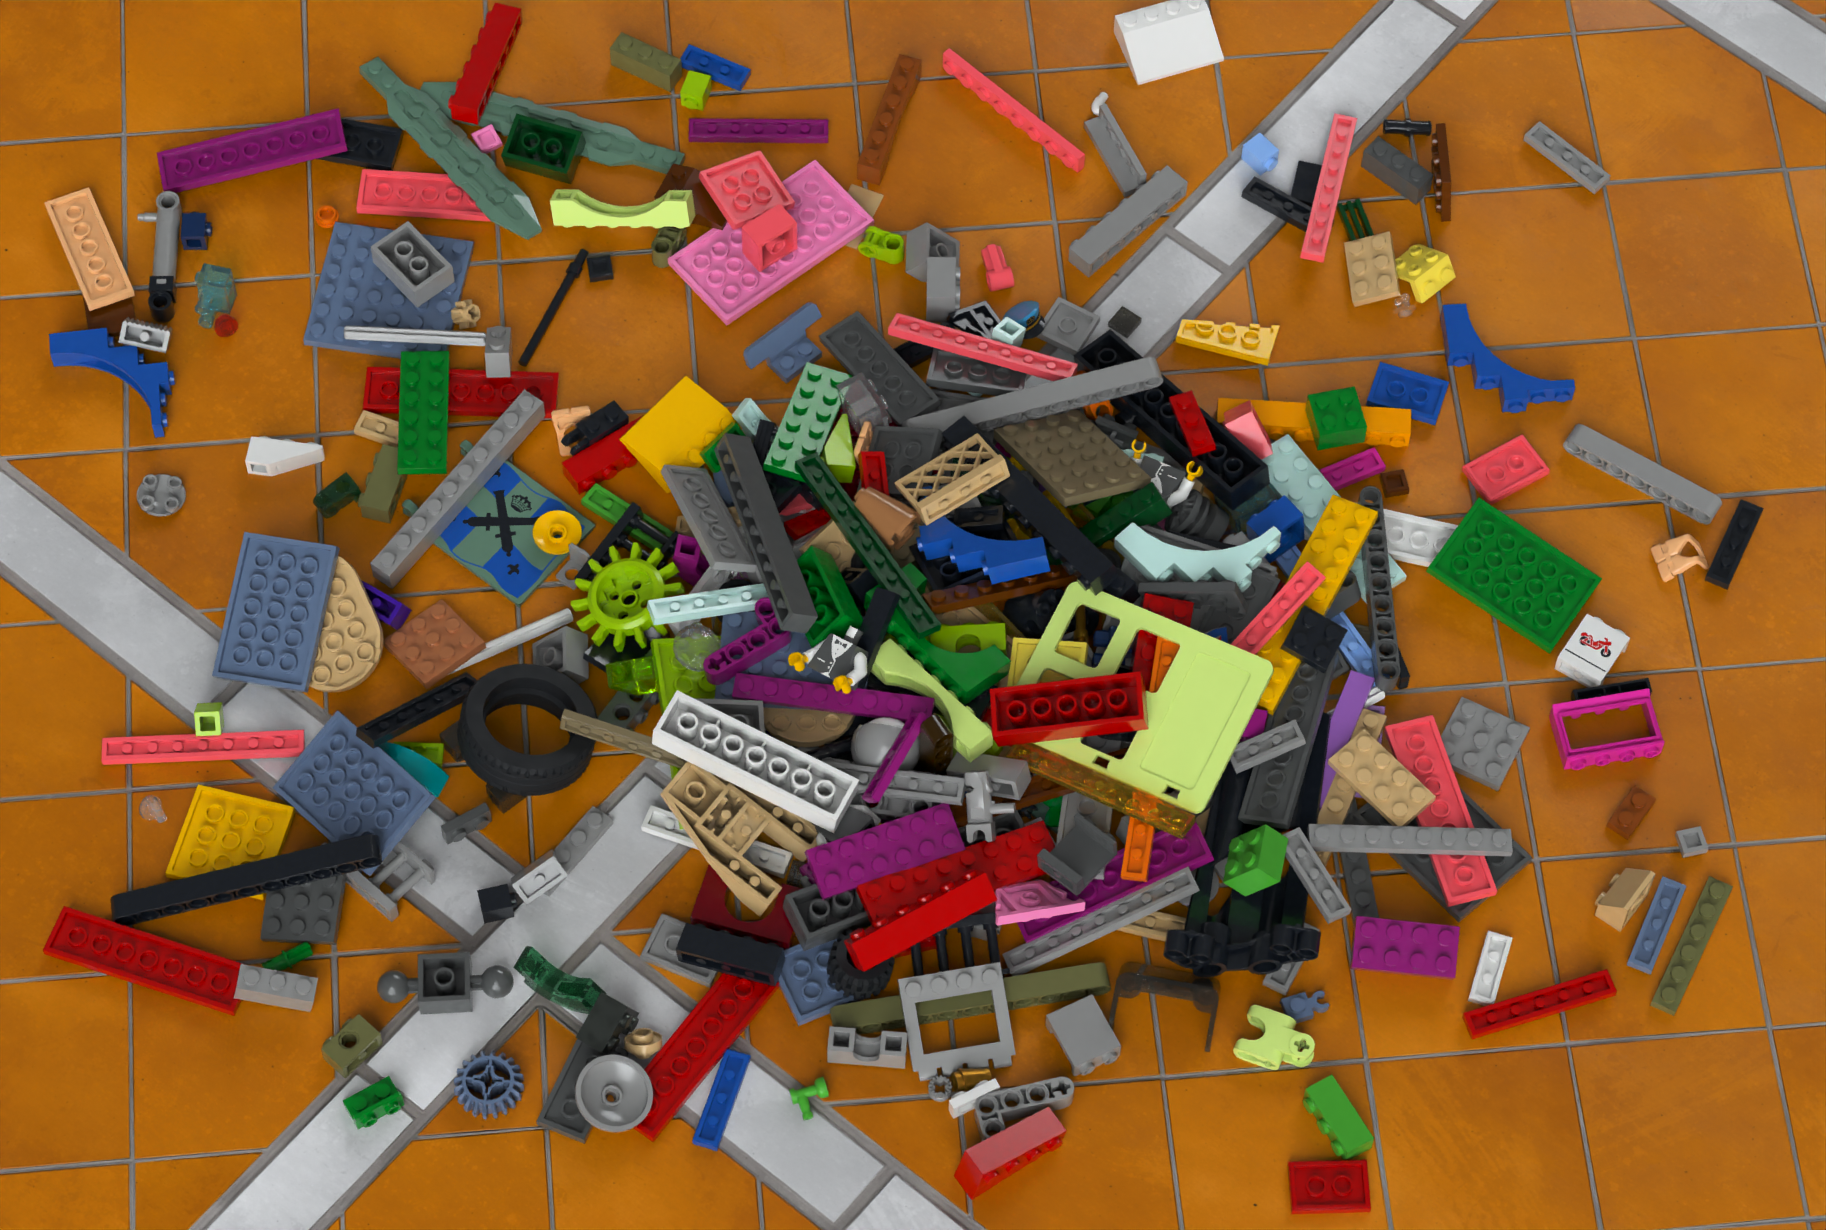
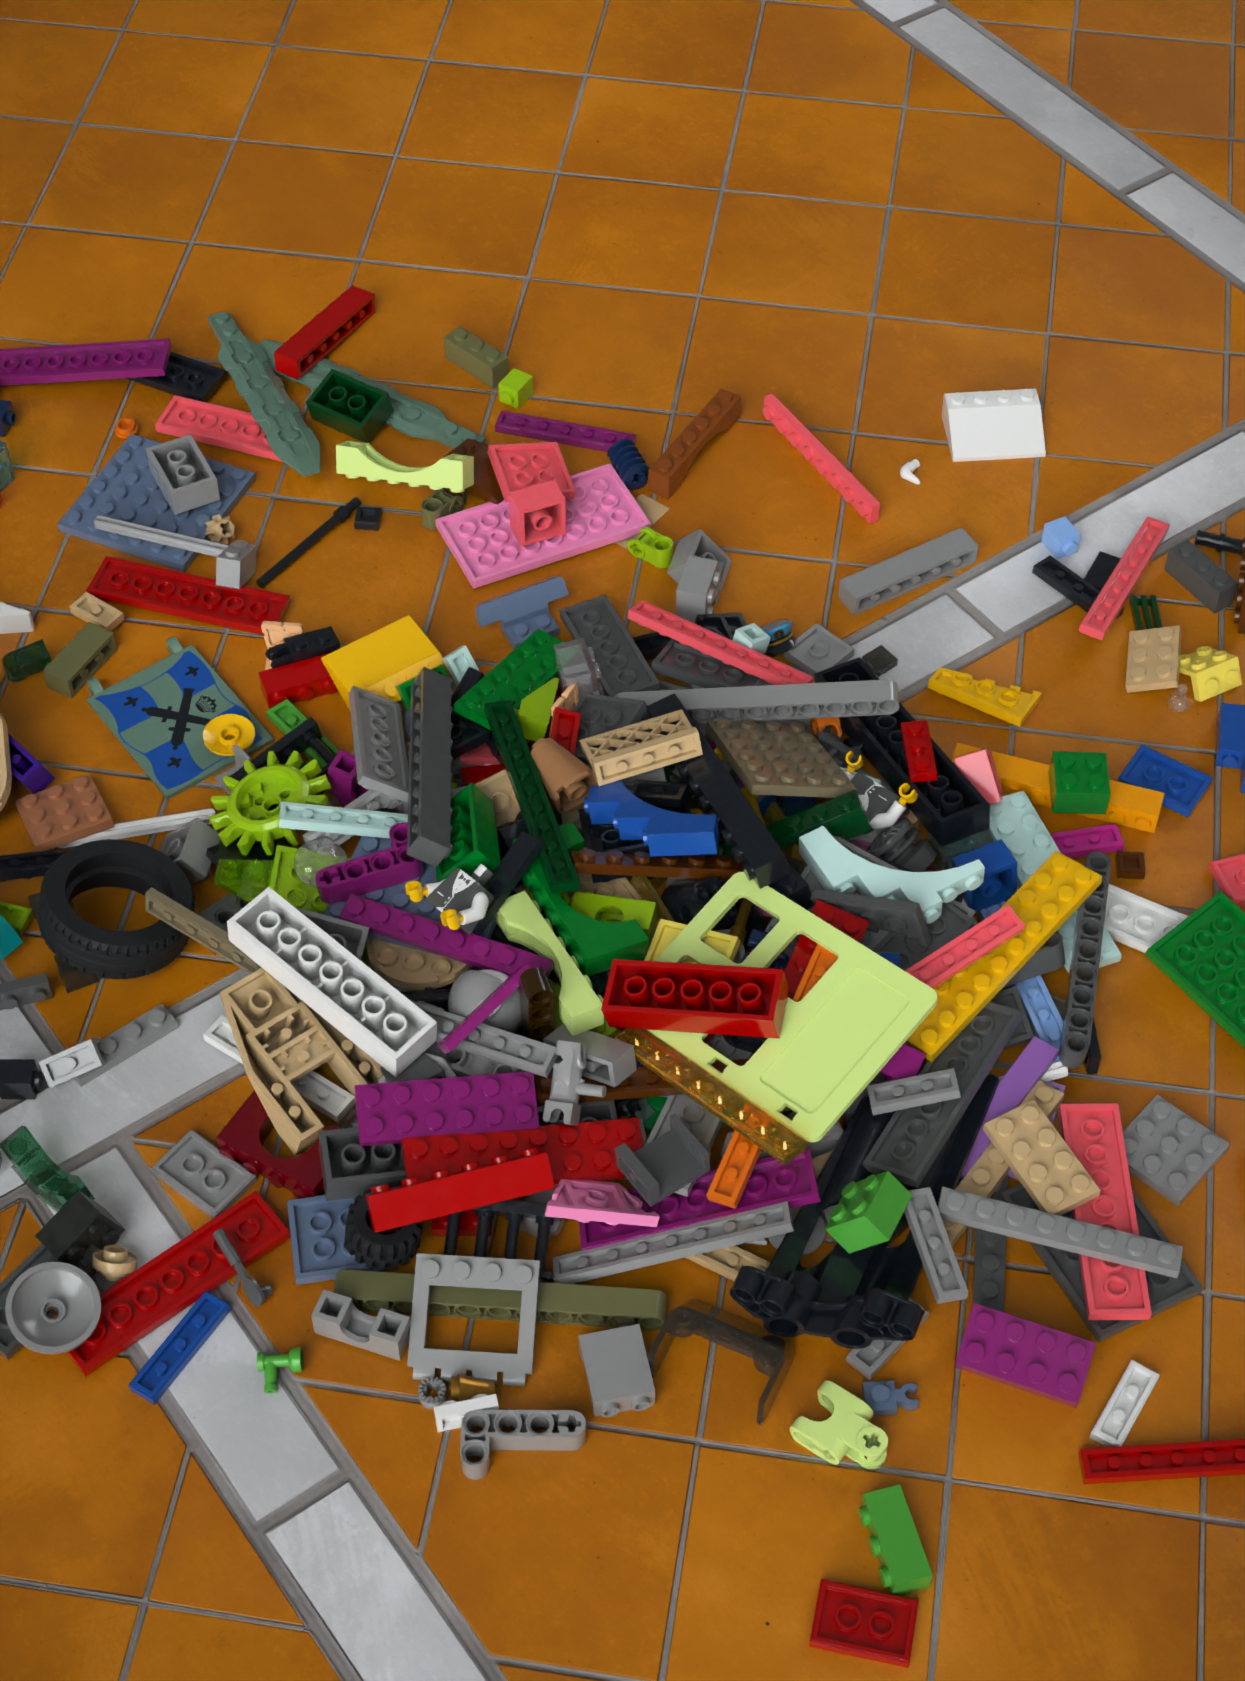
camera: 15 degrees right, 10 degrees down
light grey brick [370,389,545,589] -> none
green plate [397,351,450,475] -> none
bright pink tile [471,124,503,154] -> none
black brick [676,923,785,987] -> none
blue plate [680,44,751,91] -> none
wedge [954,1107,1067,1200] -> none
coral piece [981,244,1014,292] -> none
light grey fence [1084,103,1147,197] -> none
black plate [1280,605,1348,673] -> none
none -> dark grey piece [212,1228,272,1307]
none -> dark blue piece [607,439,649,490]

